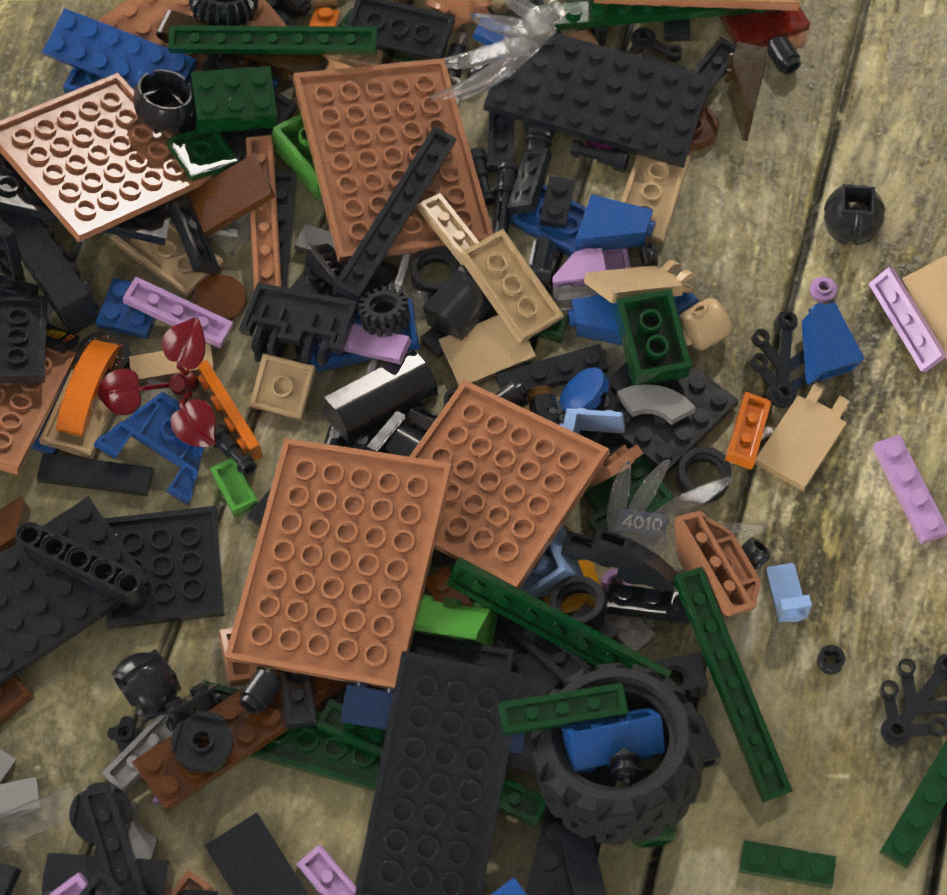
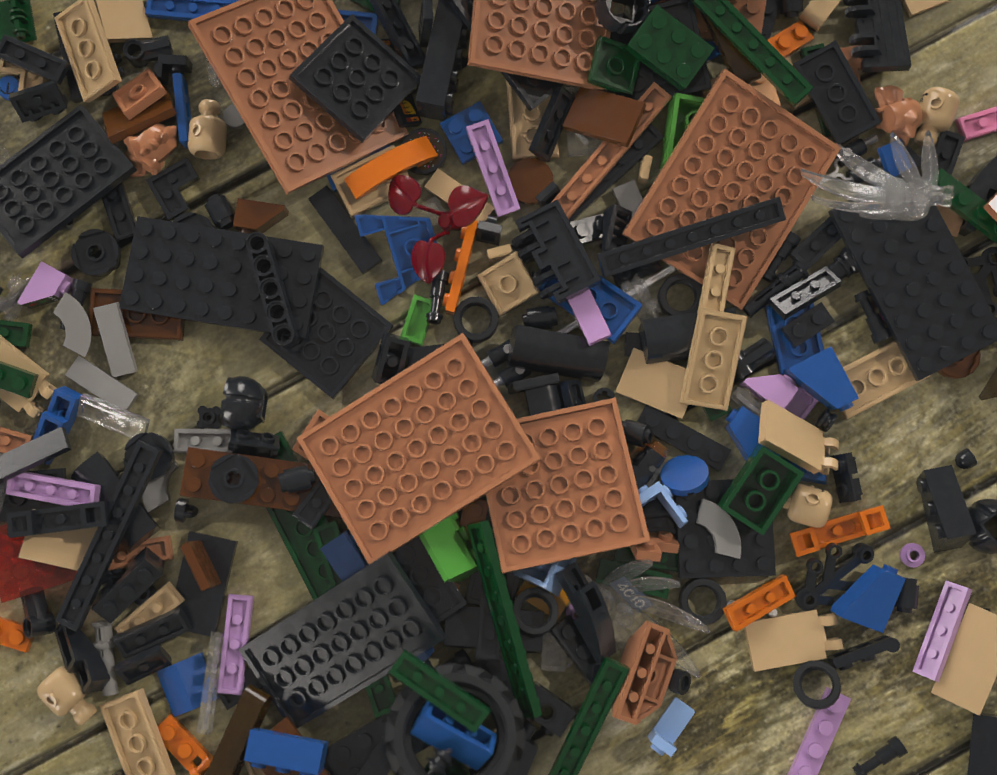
camera: 45 degrees right, 20 degrees up
black tyre [358,287,410,337] -> none
none -> black tile [174,498,199,523]
none -> reddish brown tile [180,540,222,591]
none -> black brick [371,332,411,384]
none -> black tyre [453,296,498,343]
none -> black tile [476,215,502,246]
none -> tan tile [487,244,512,263]
none -> black brick [522,305,558,330]
none -> black tile [535,181,560,208]
none -> tan tile [637,155,653,185]
none -> orange slope [789,505,891,557]
none -> black tyre [793,660,841,710]
none -> black plate [826,635,900,671]
none -> black hinge [830,452,863,503]
none -> black brick [895,577,919,613]
none -> black wedge [916,465,977,553]
none -> black hinge [955,448,977,469]

